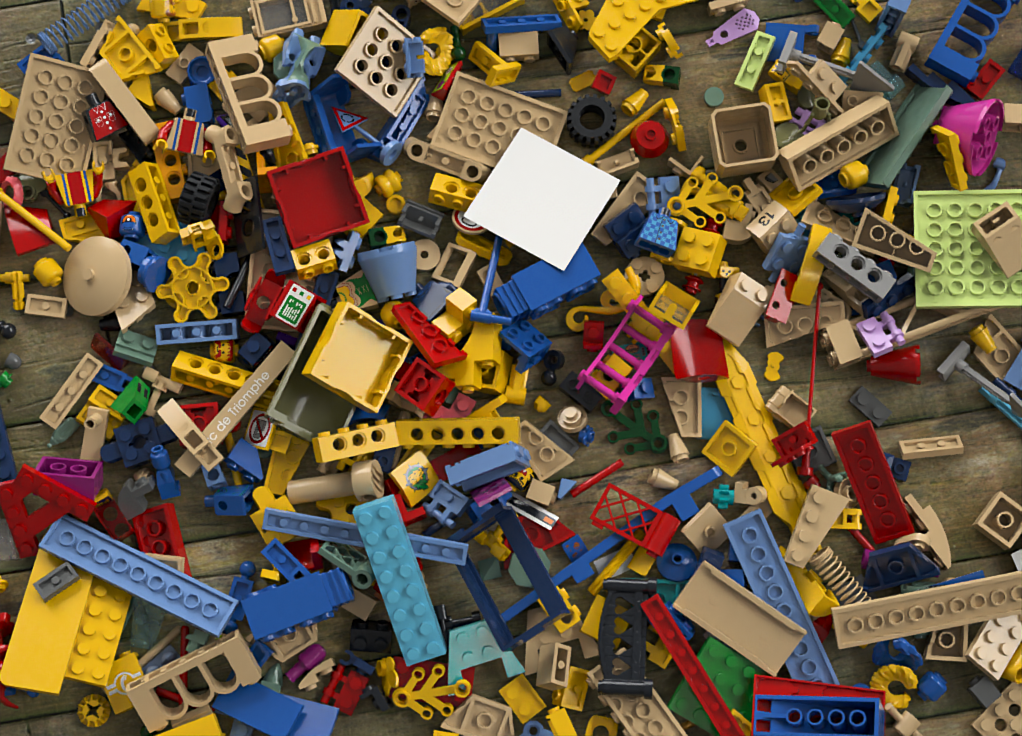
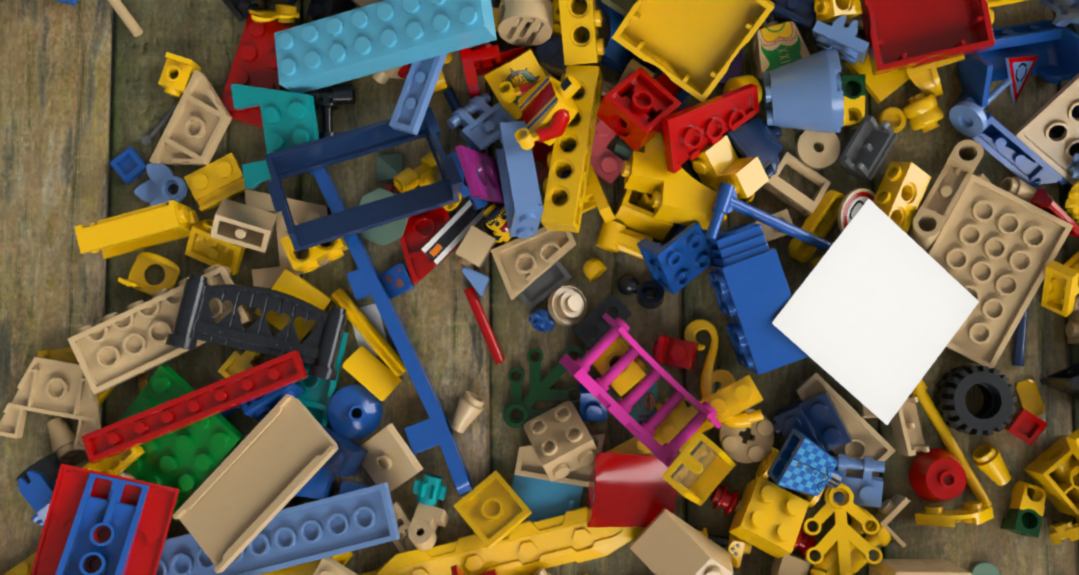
camera: 100 degrees right, 5 degrees up
yellow plant [392,664,471,720] -> none
red piece [589,483,681,559] -> none
tan cone [667,433,690,464] -> none
none -> torso [498,75,581,150]
none -> tan bracket [523,401,599,482]

